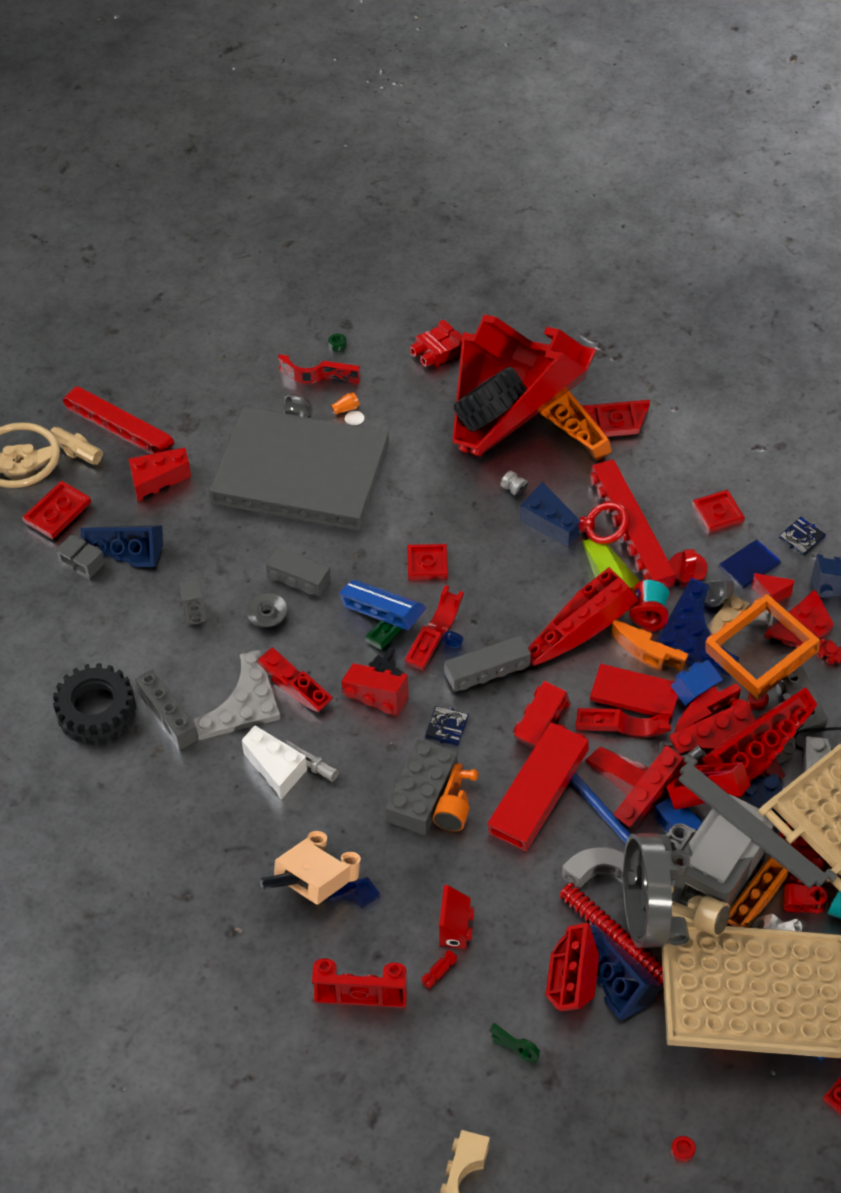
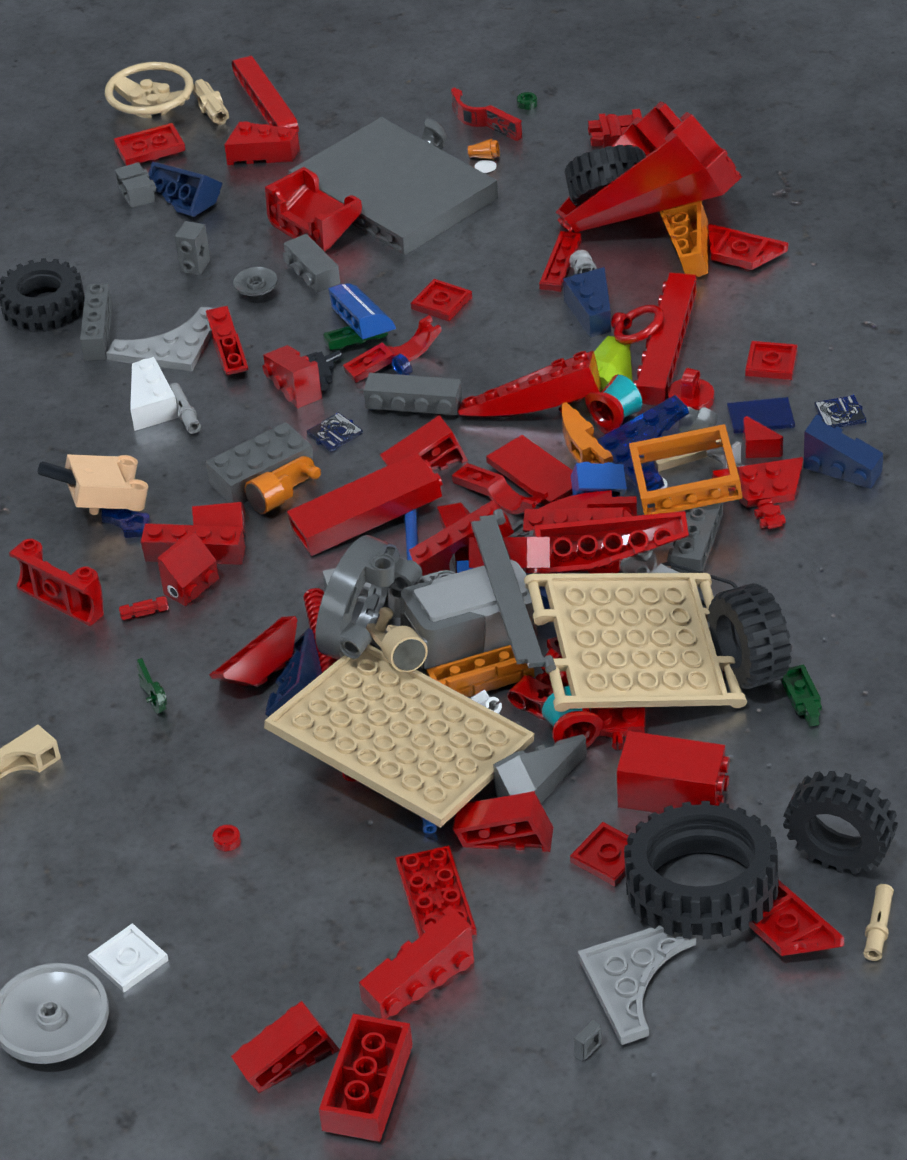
camera: 35 degrees right, 10 degrees down
none -> red arch [141,524,246,565]
none -> red slope [192,502,245,533]
none -> red windscreen [265,167,362,252]
none -> red tile [539,231,582,292]

